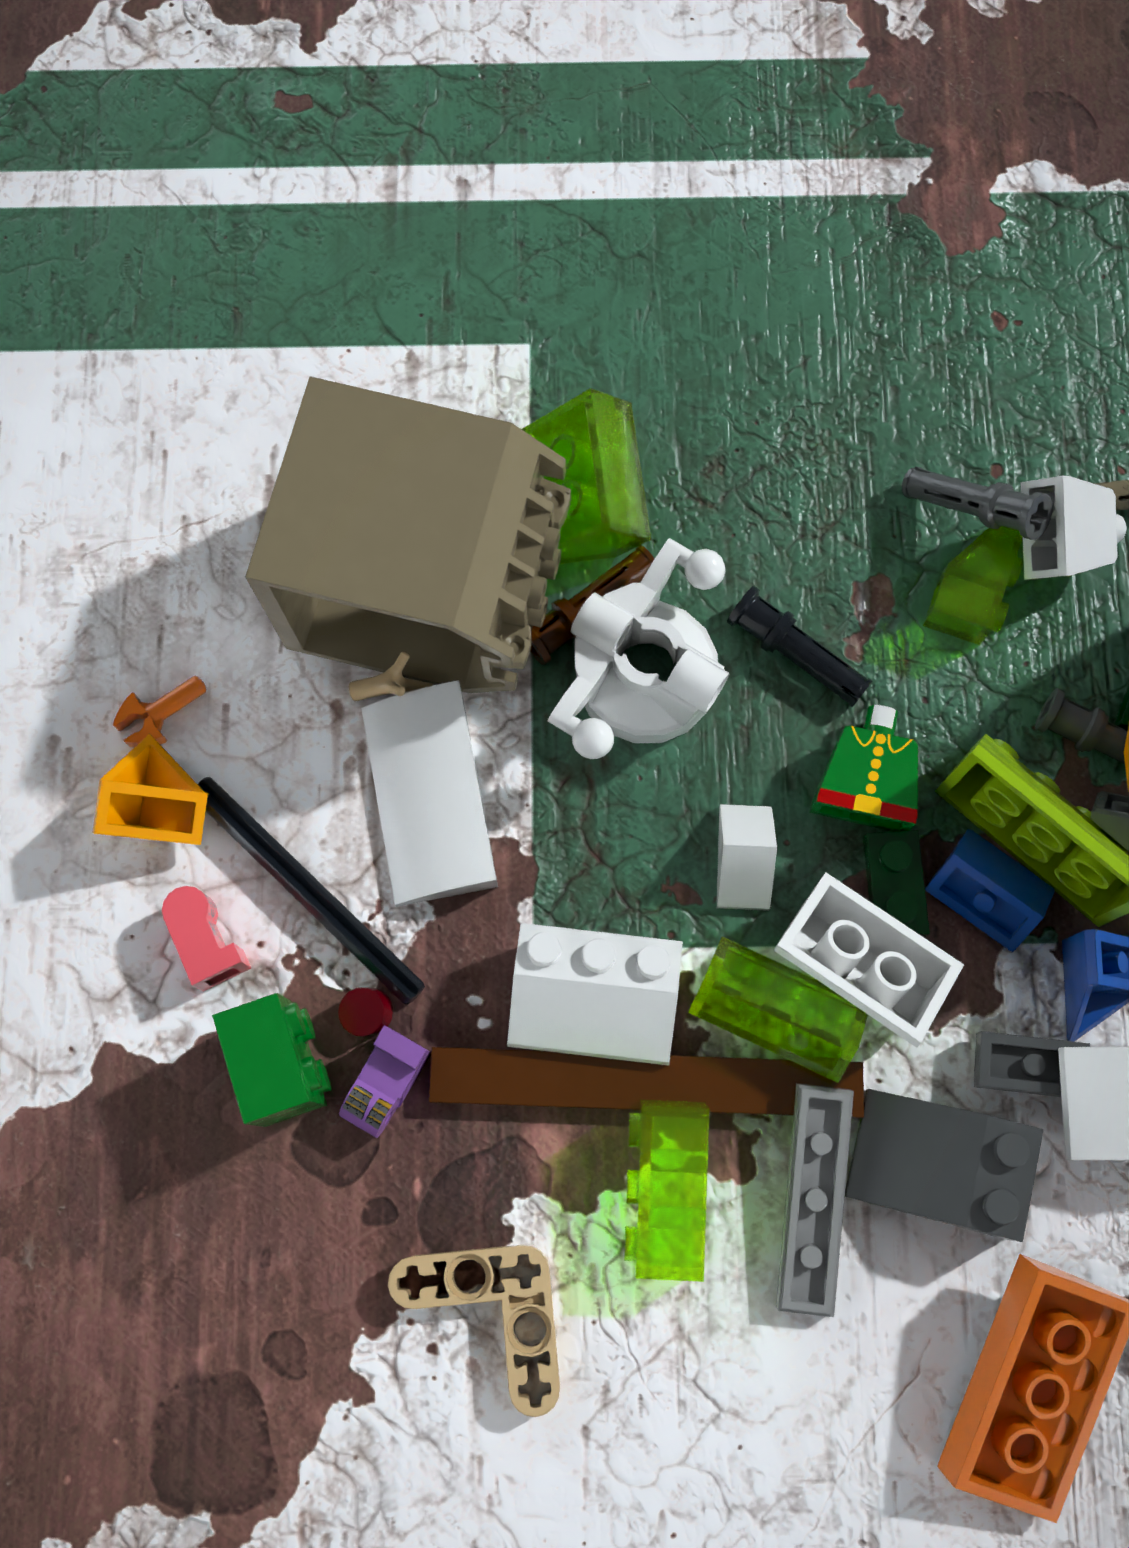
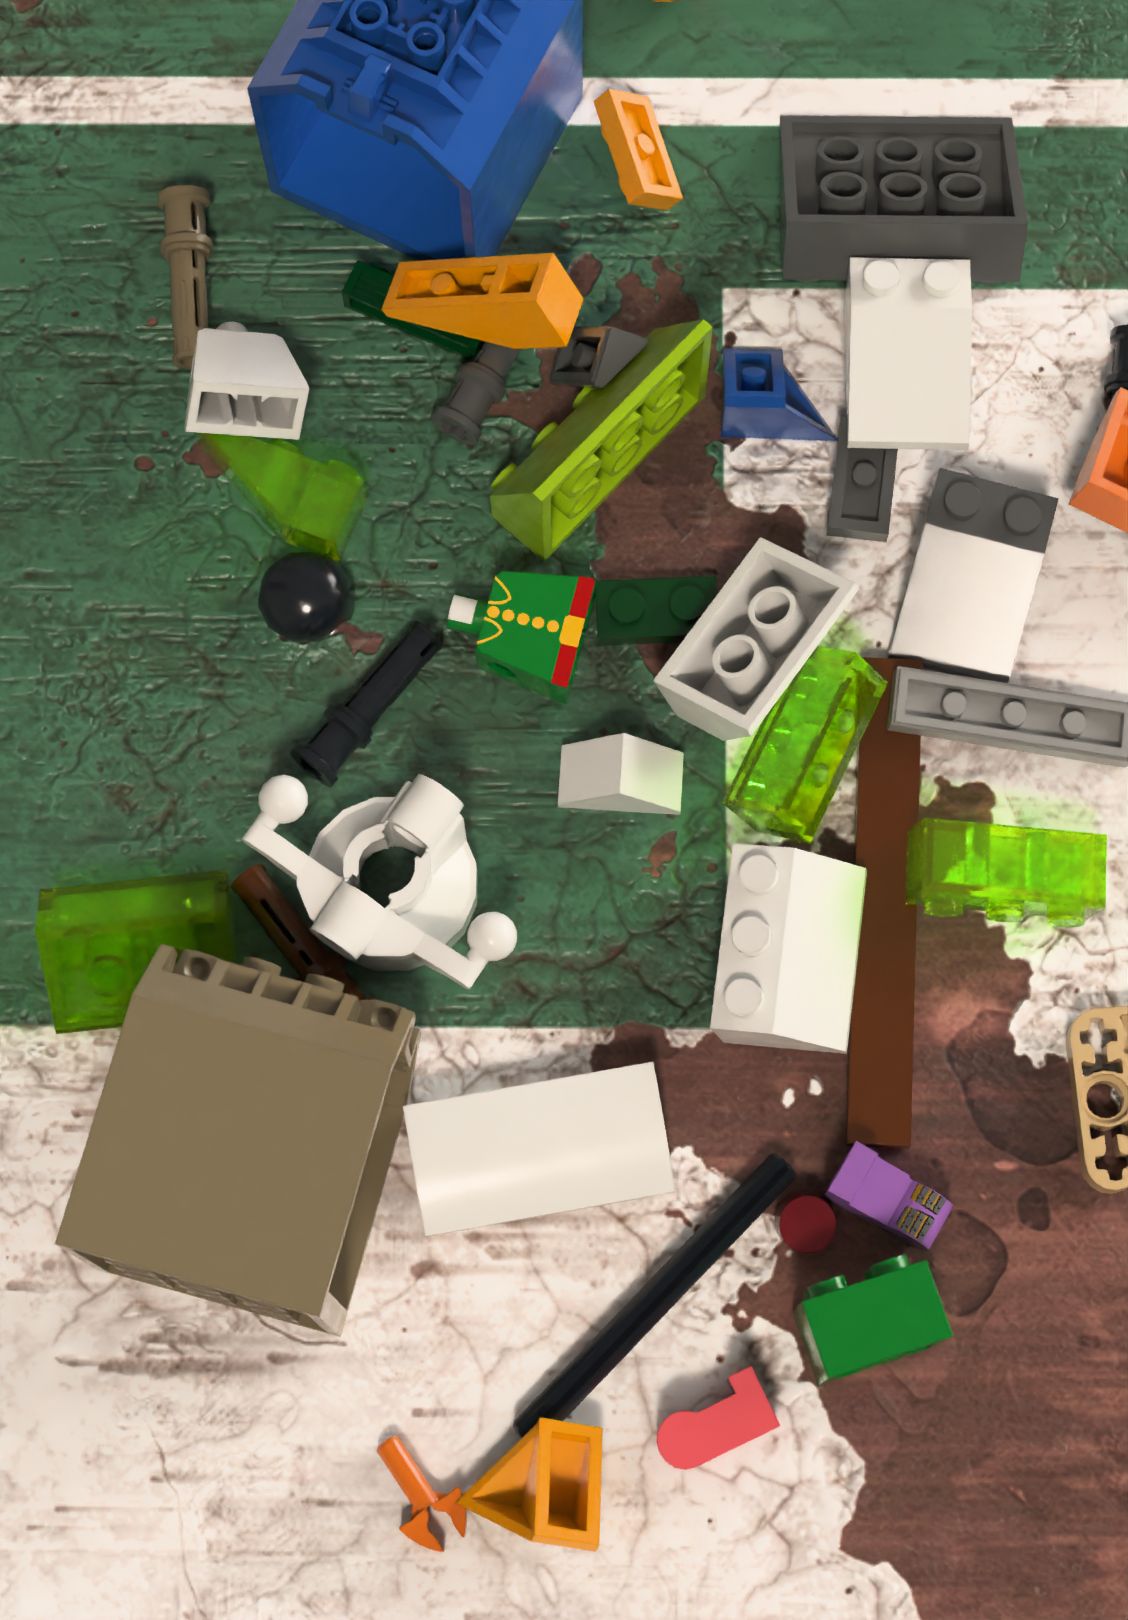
camera: 90 degrees left, 0 degrees up
tan bar [349,652,433,701] -> none
dark grey pin [902,467,1053,540] -> none
blue panel [925,829,1055,953] -> none
none -> black hair [258,552,355,643]

